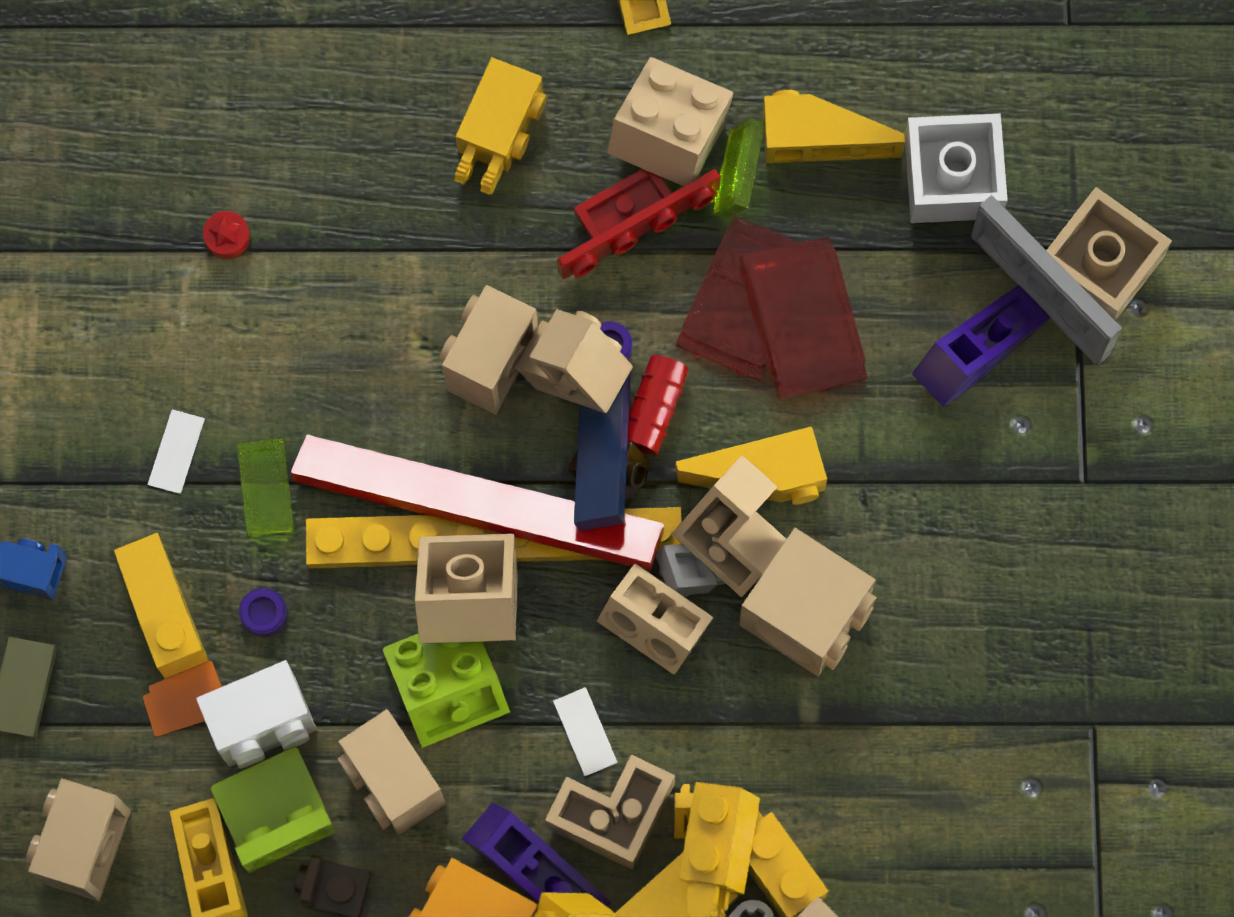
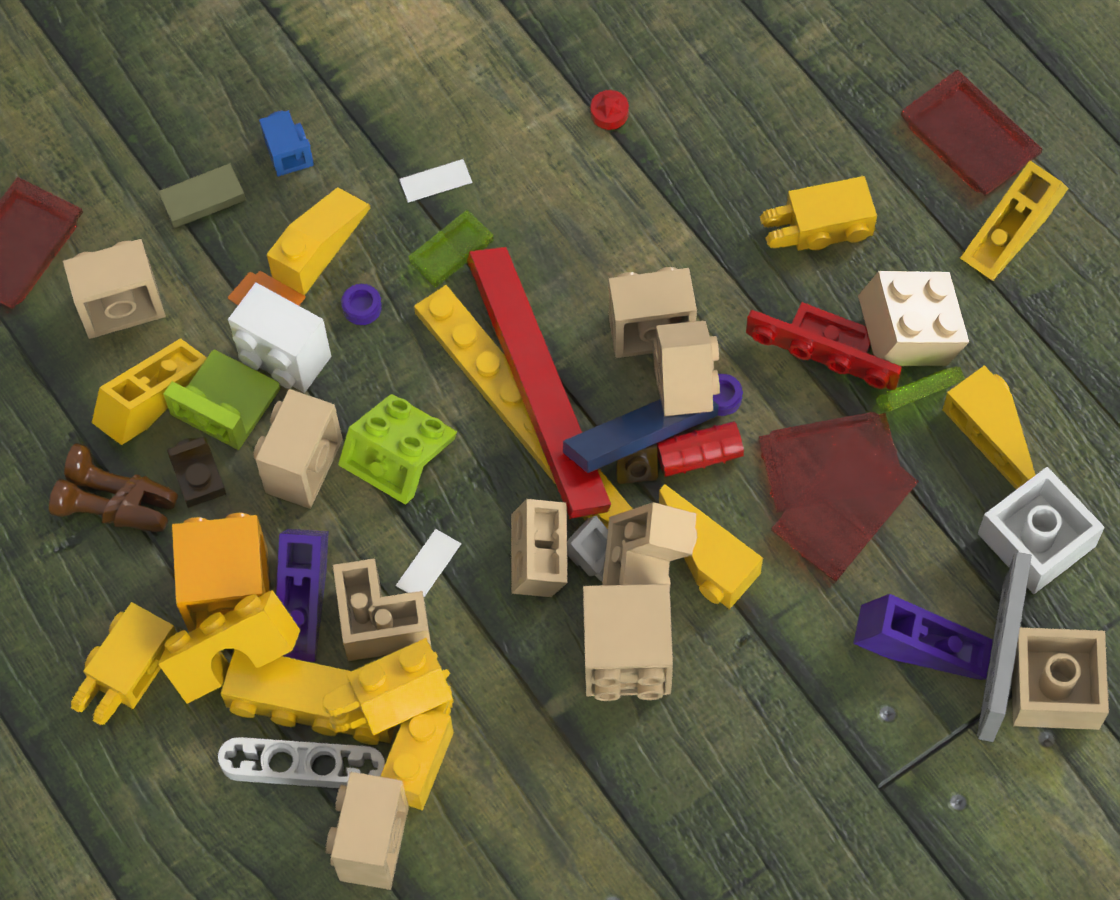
camera: 55 degrees right, 10 degrees down
tan brick [415,534,518,643] -> none

